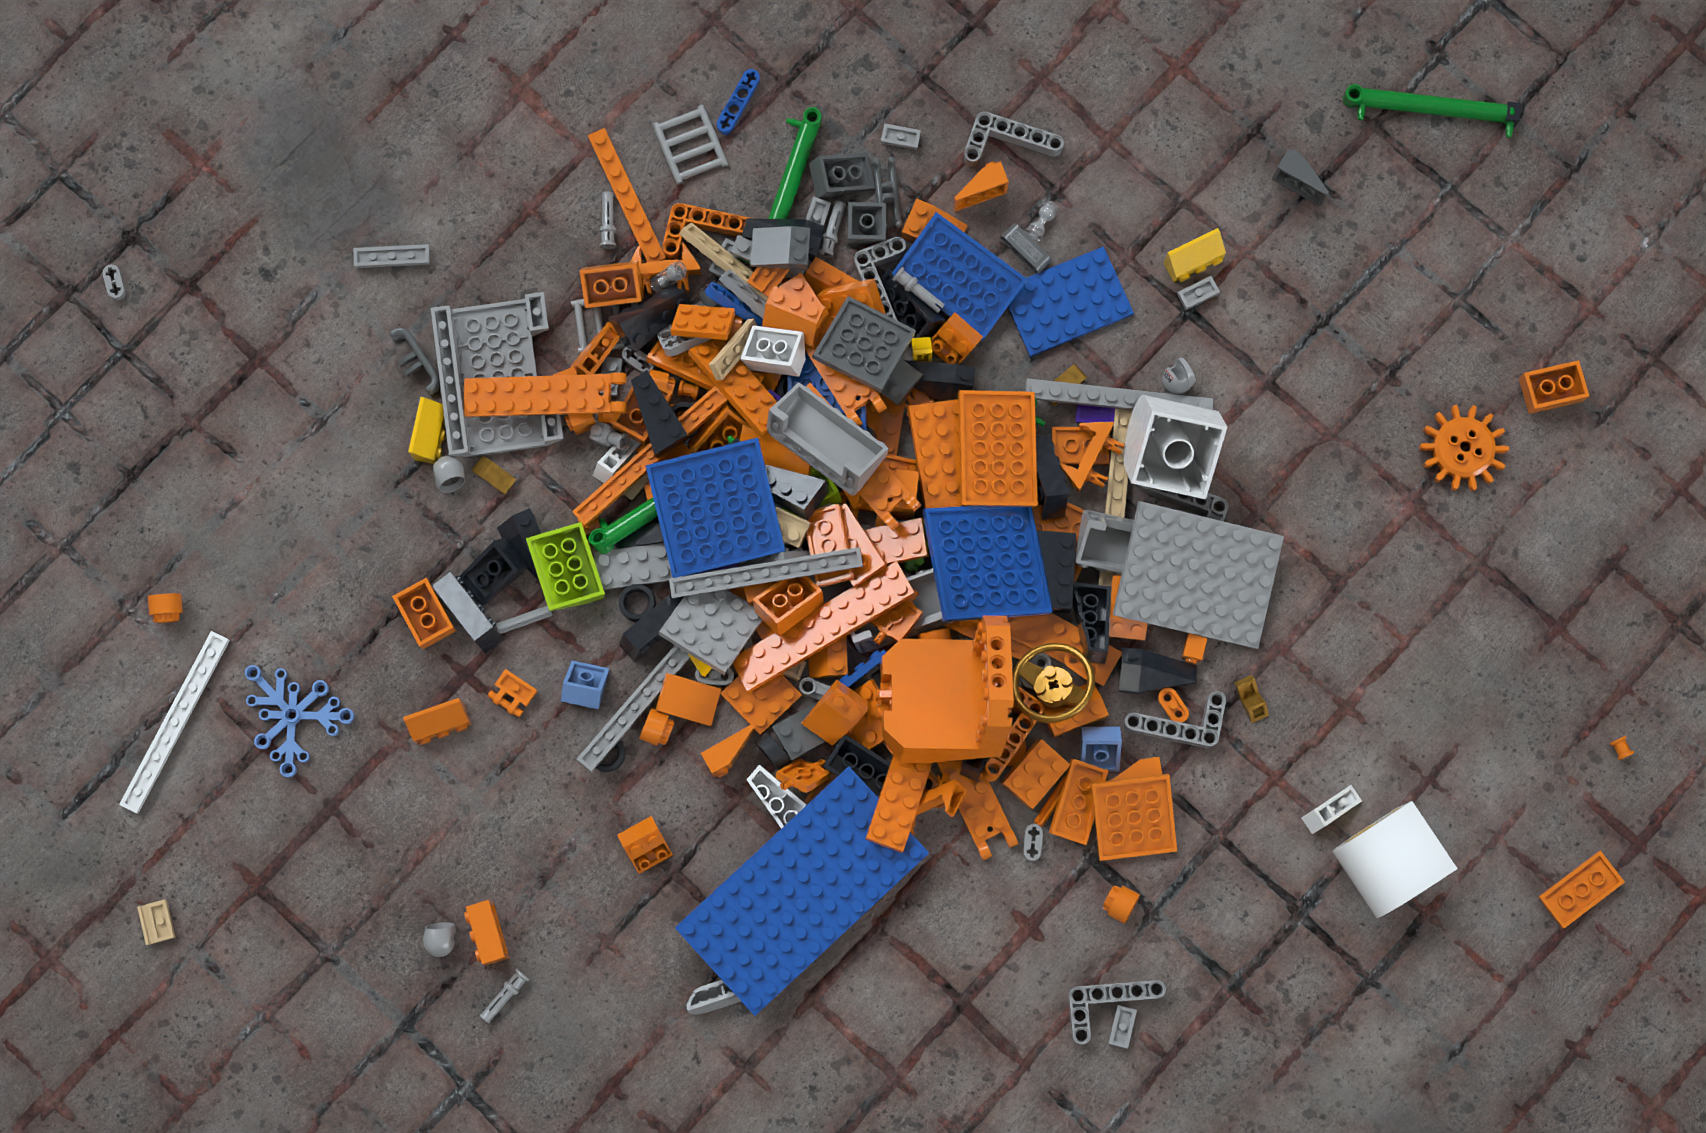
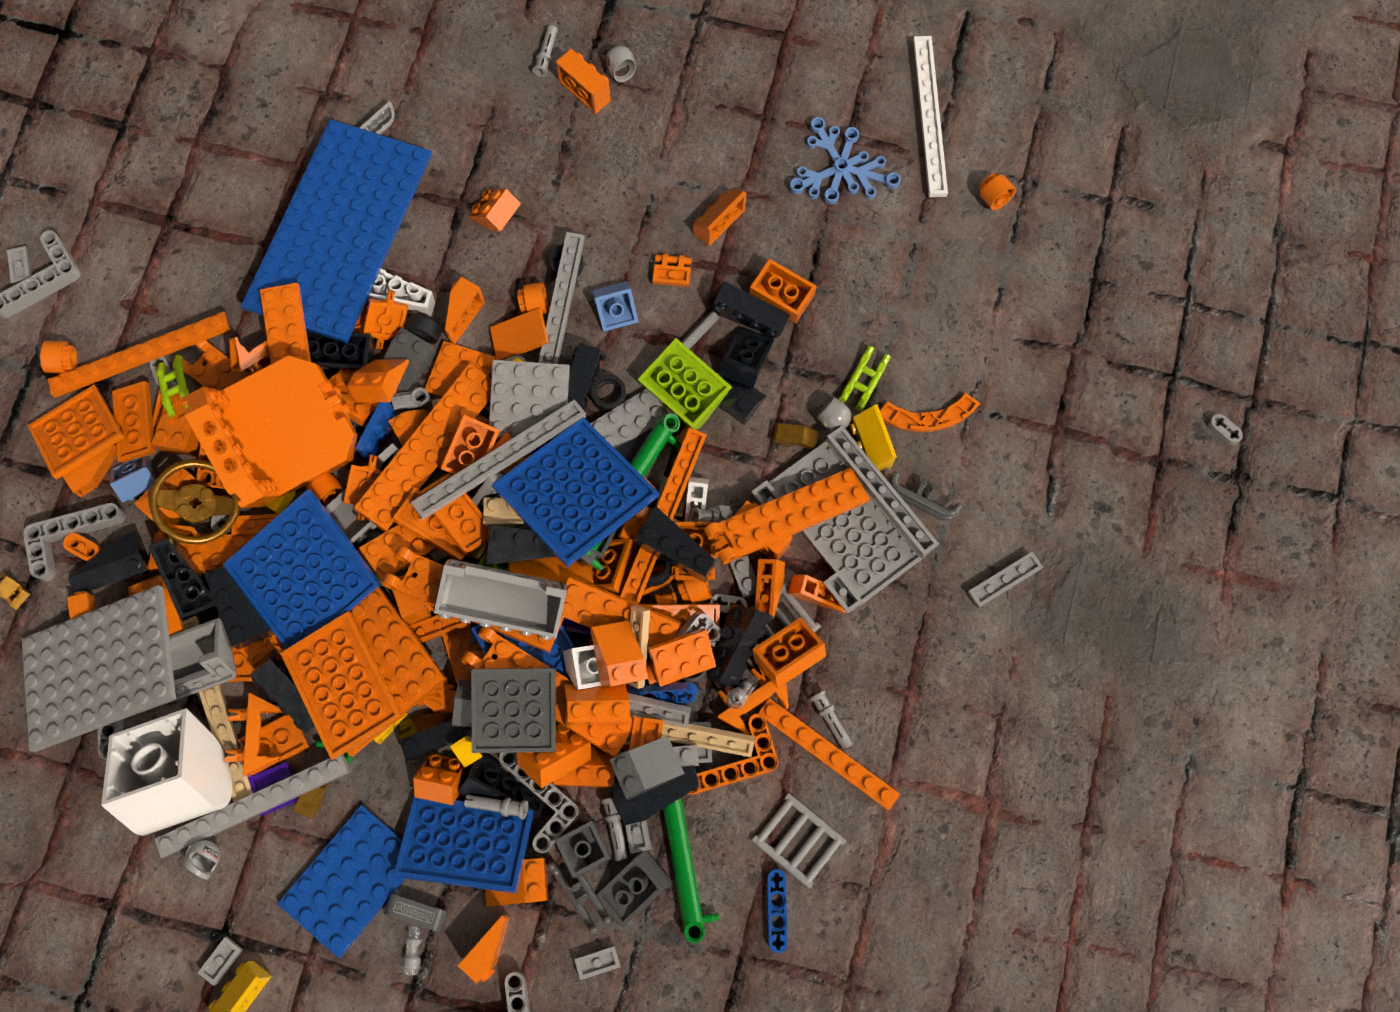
camera: 150 degrees right, 5 degrees down
none -> orange plate [48,312,231,398]
none -> lime piece [156,355,189,418]
none -> orange slope [590,621,648,688]
none -> orange slope [788,575,846,613]
none -> lime piece [839,345,891,411]
none -> orange tile [880,392,981,432]

